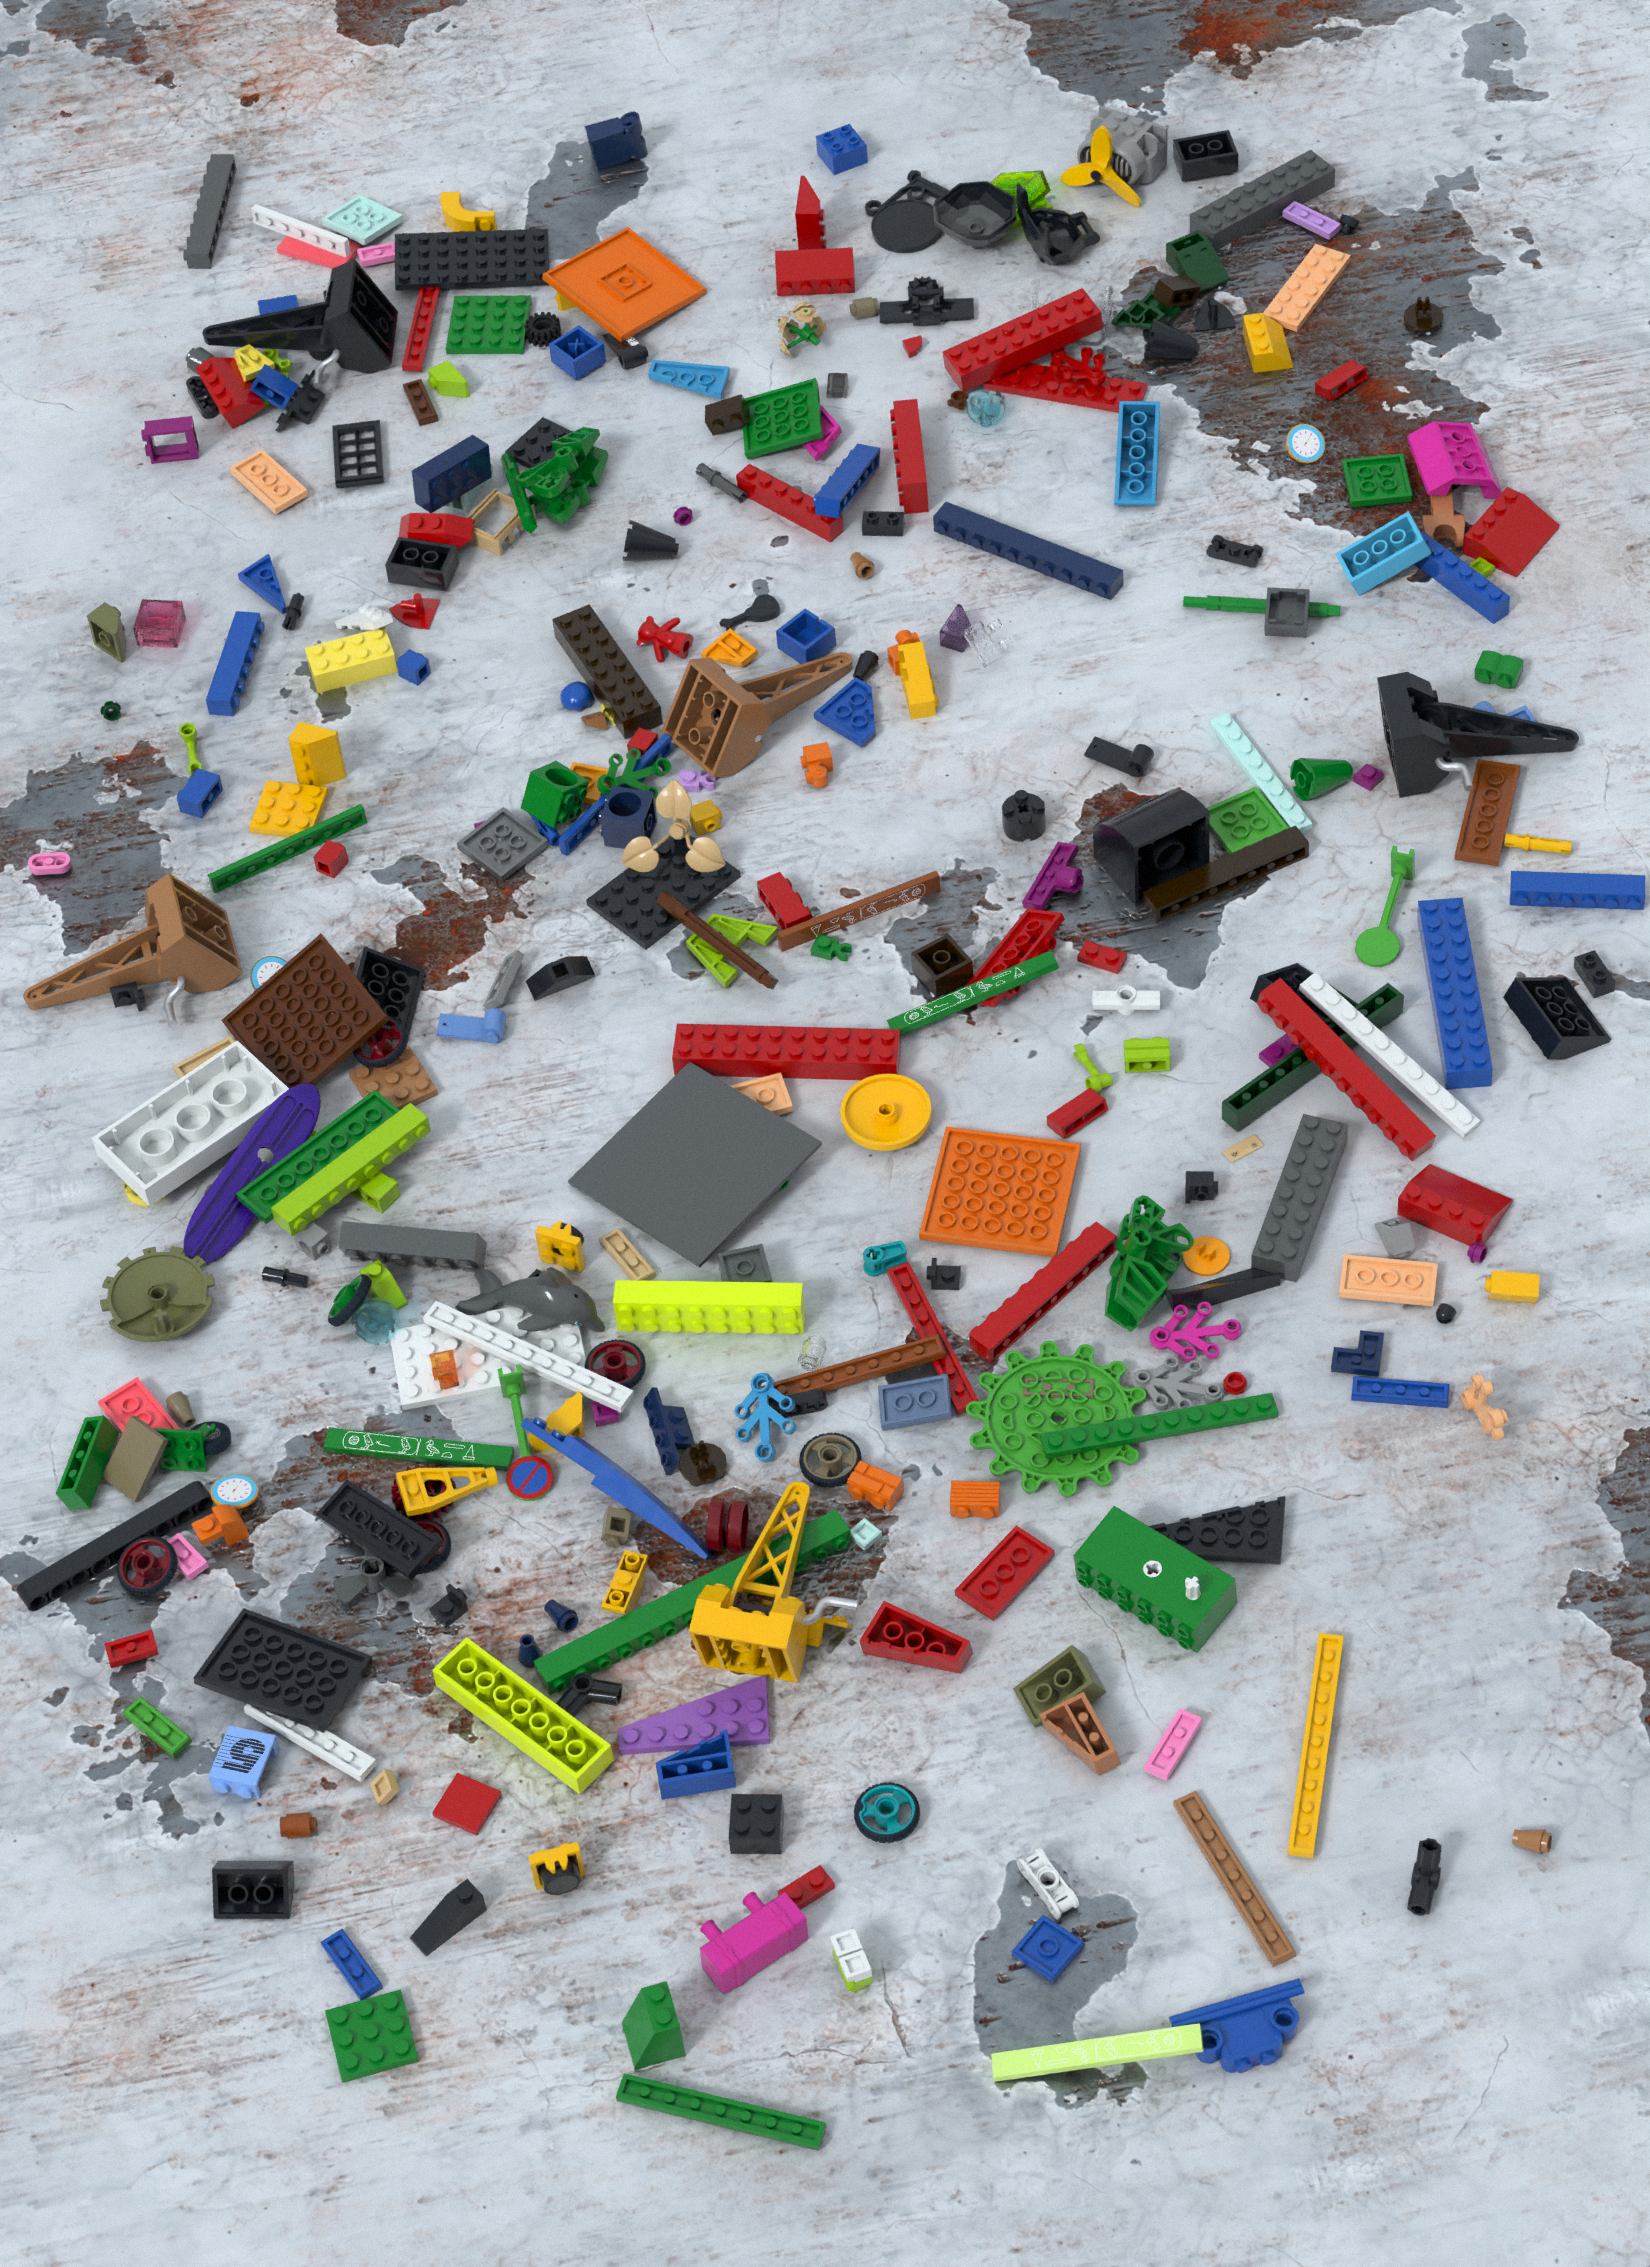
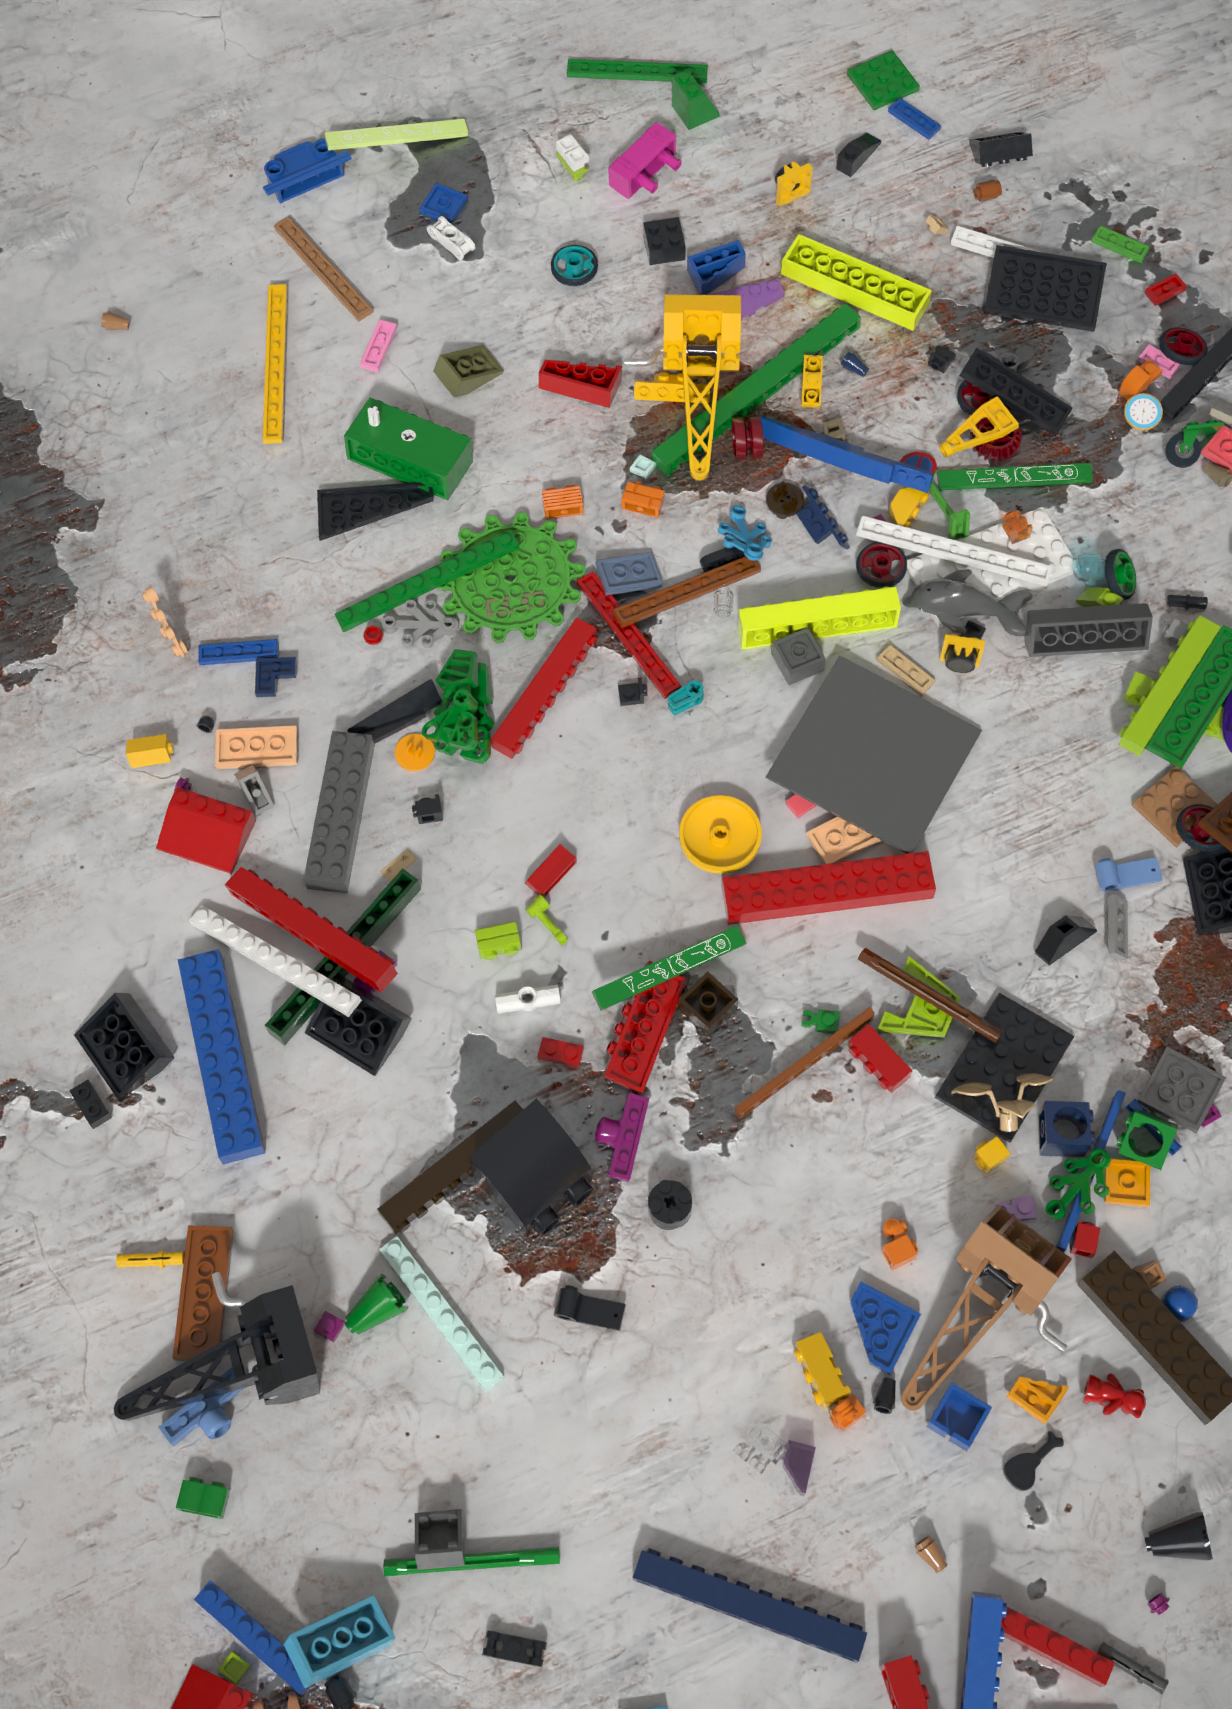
camera: 165 degrees right, 15 degrees up
light blue panel [208,1725,280,1799] -> none
red tile [432,1773,502,1835] -> none
dark blue cone [518,1634,543,1667] -> none
black piece [556,1673,622,1717] -> none
red plate [778,1865,835,1910] -> none
dark tan wheel [799,1432,862,1488] -> none
black piece [862,511,905,537] -> none
orange plate [919,1126,1081,1257] -> none
red plate [955,1525,1055,1621] -> none
nougat wedge [1039,1692,1121,1776] -> none
dark pink plant [1150,1302,1241,1363] -> none
bright green plate [1207,787,1289,854] -> none
bright green piece [1355,845,1415,967] -> none
black piece [1407,1838,1442,1916] -> none
blue brick [1510,871,1645,910] -> none

